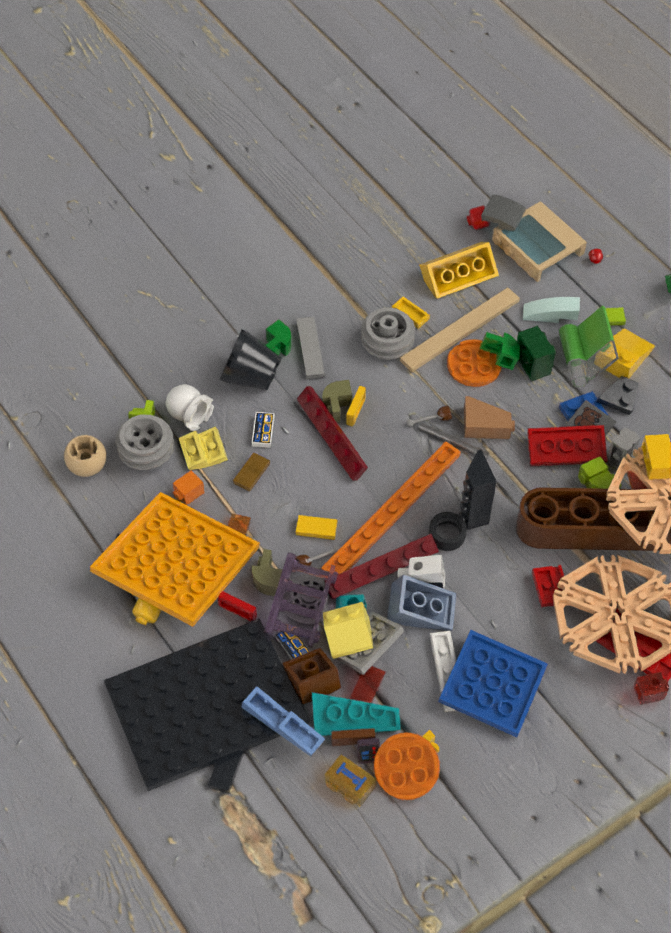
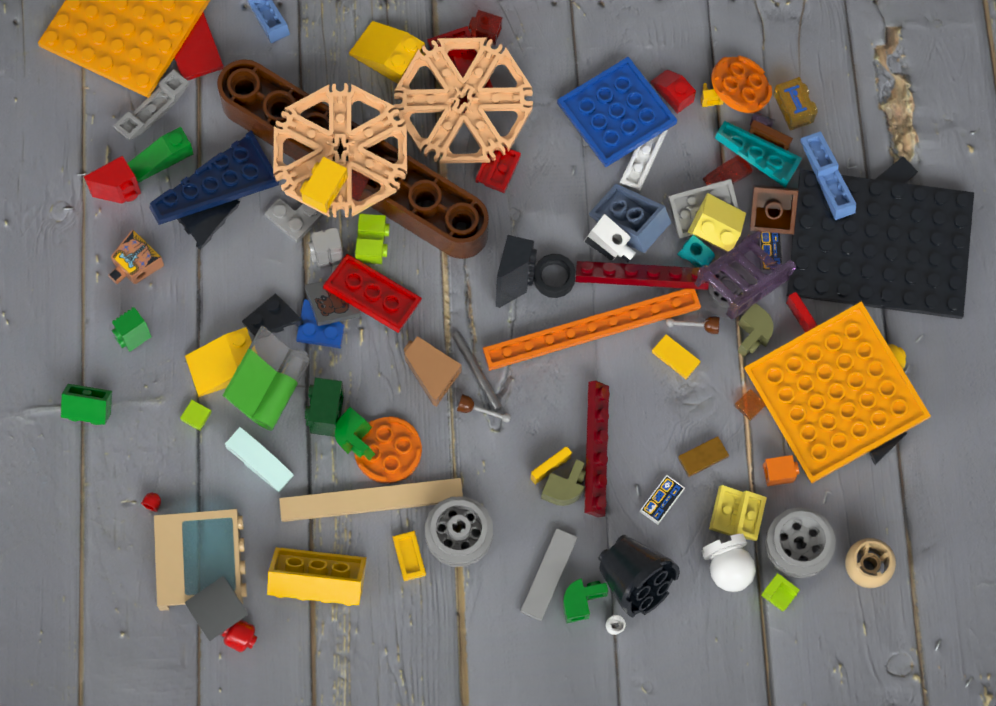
camera: 150 degrees left, 15 degrees up
none -> red slope [650,70,696,114]

